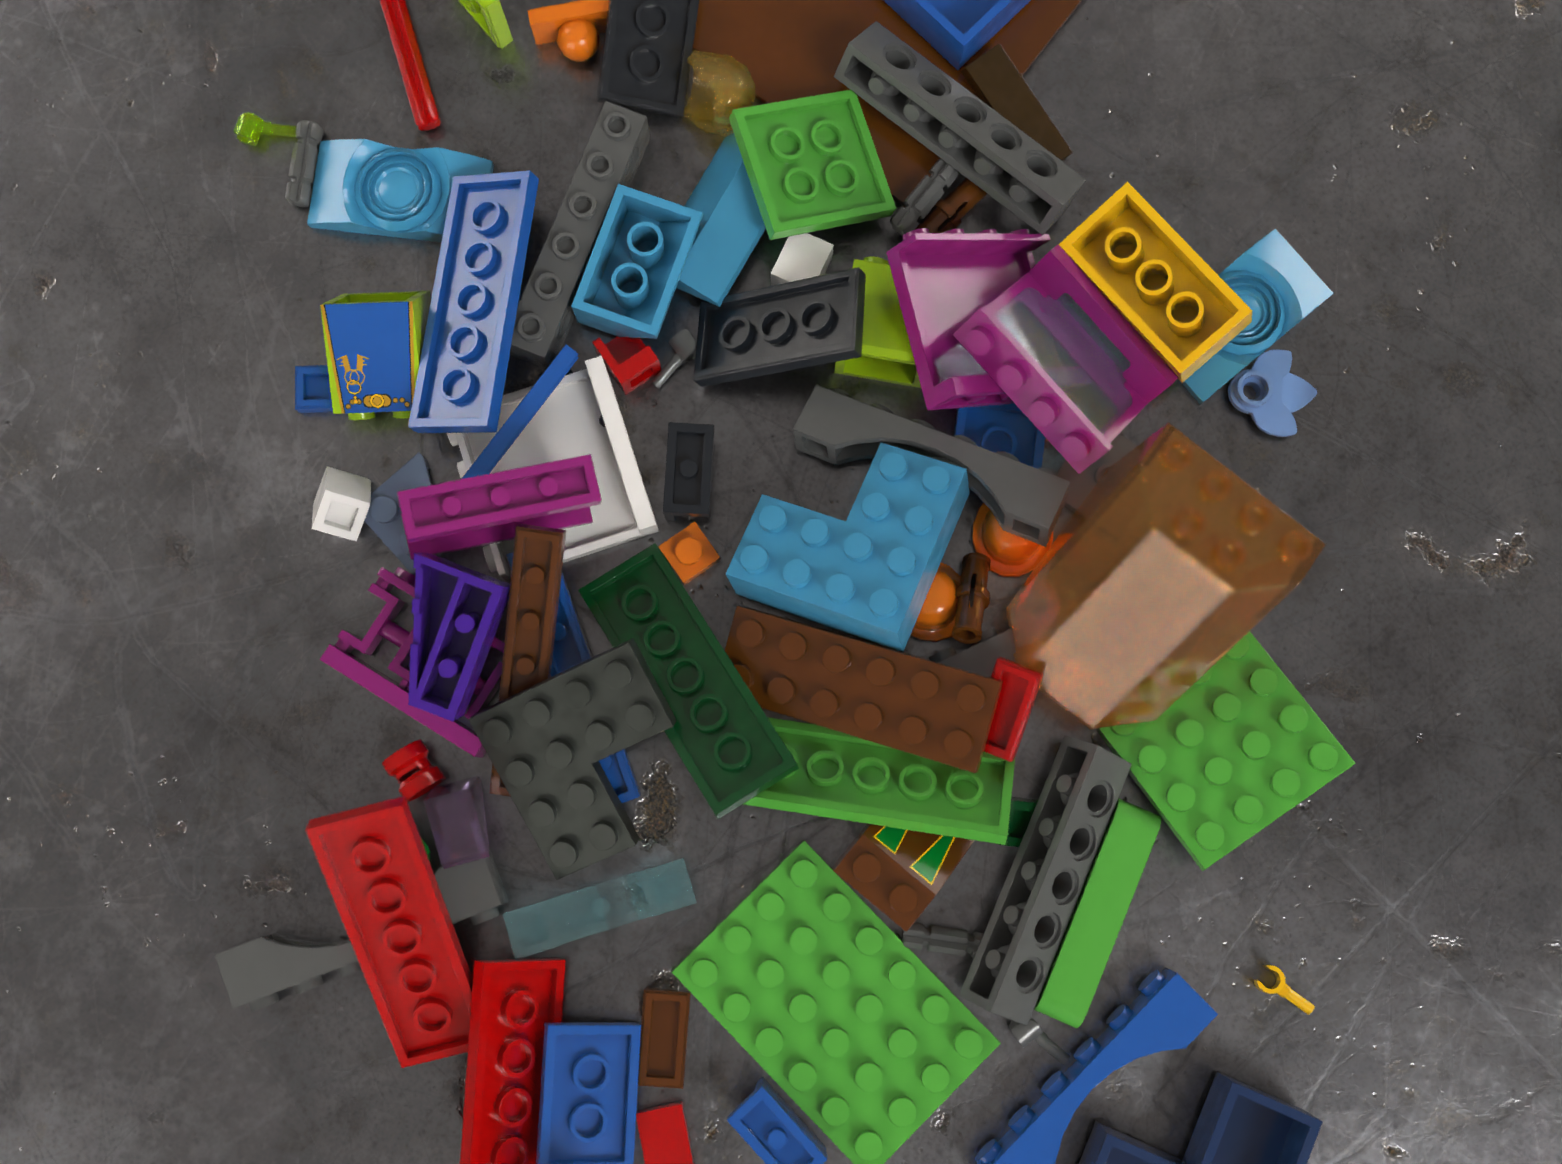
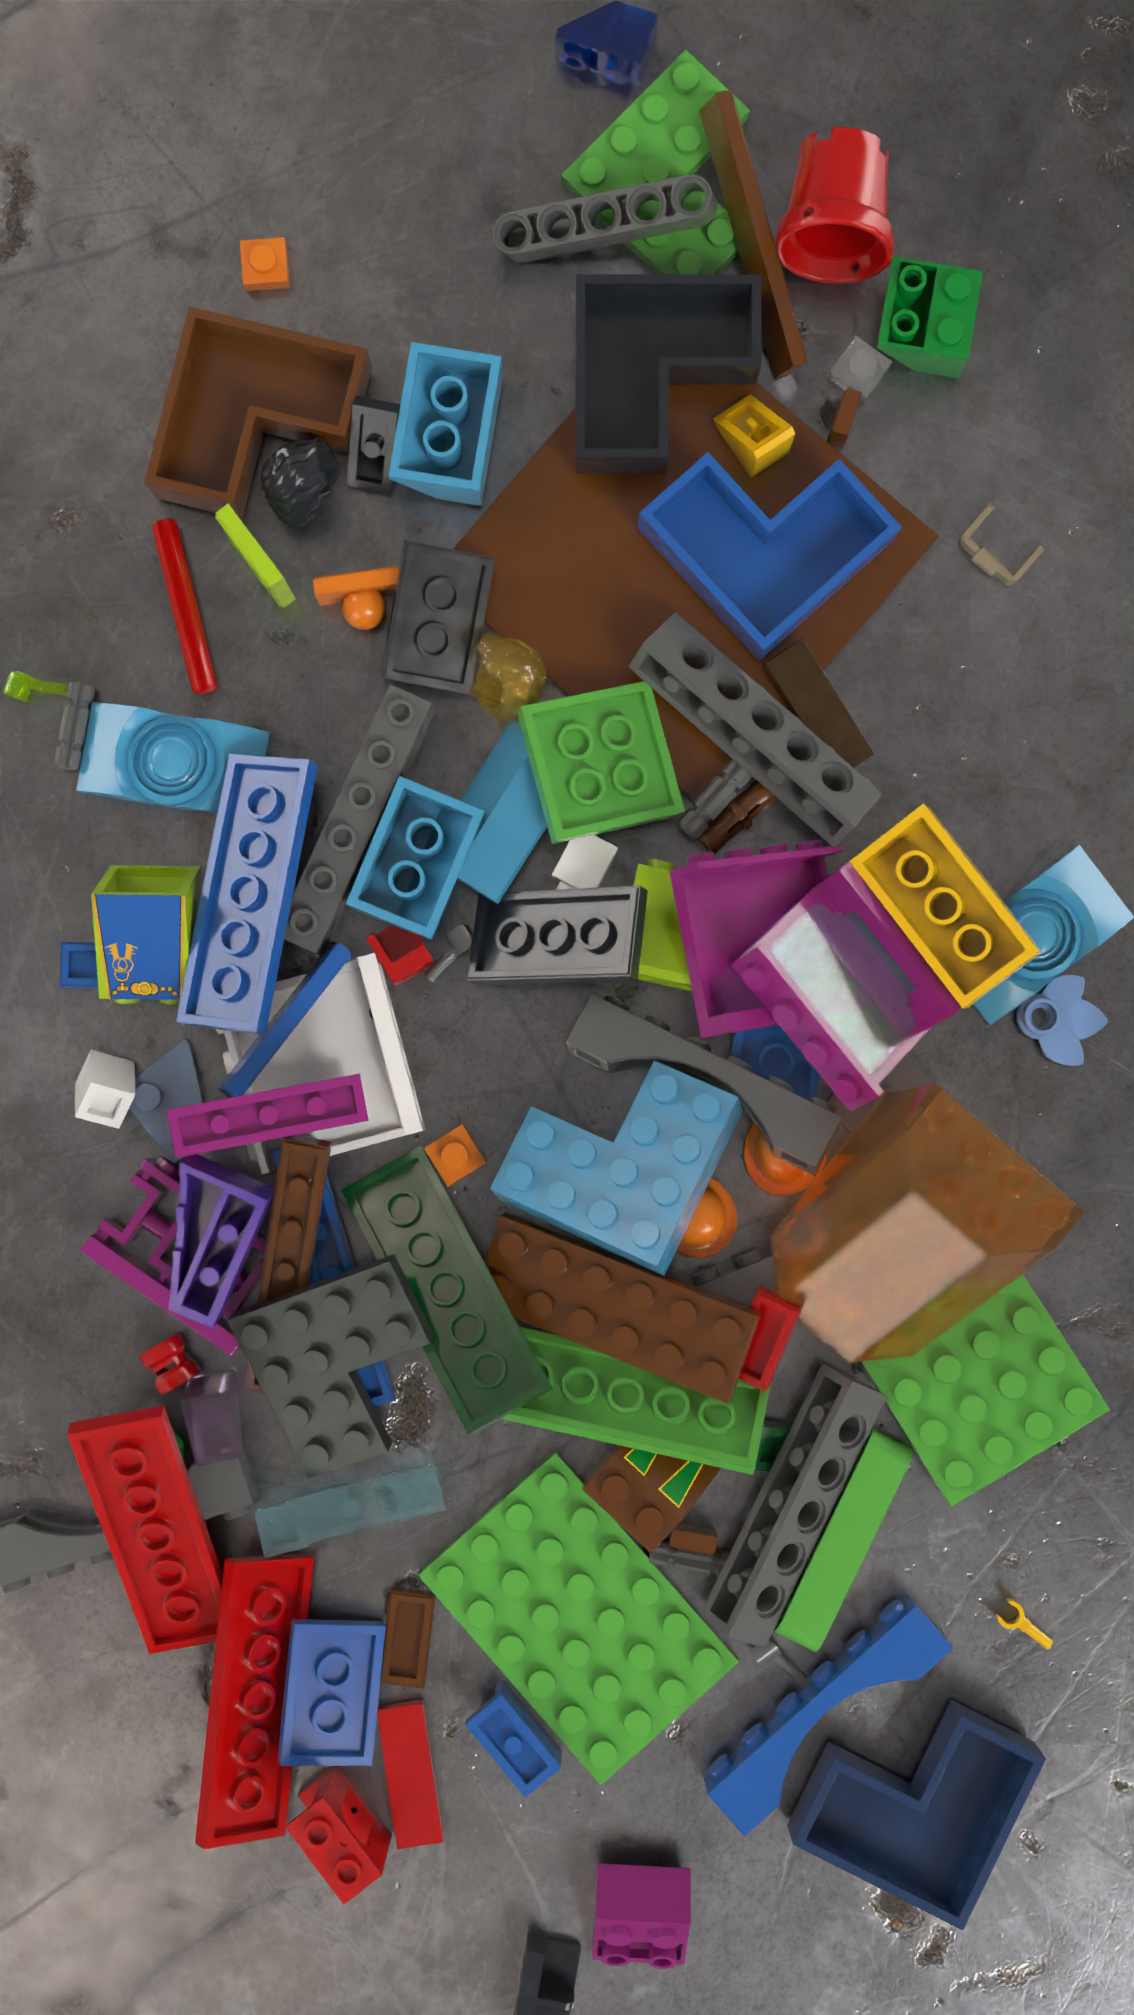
camera: 10 degrees right, 5 degrees up
black panel [663,422,715,521] -> none
reddish brown pin [952,553,991,644] -> none
none -> reddish brown tile [667,1521,718,1555]

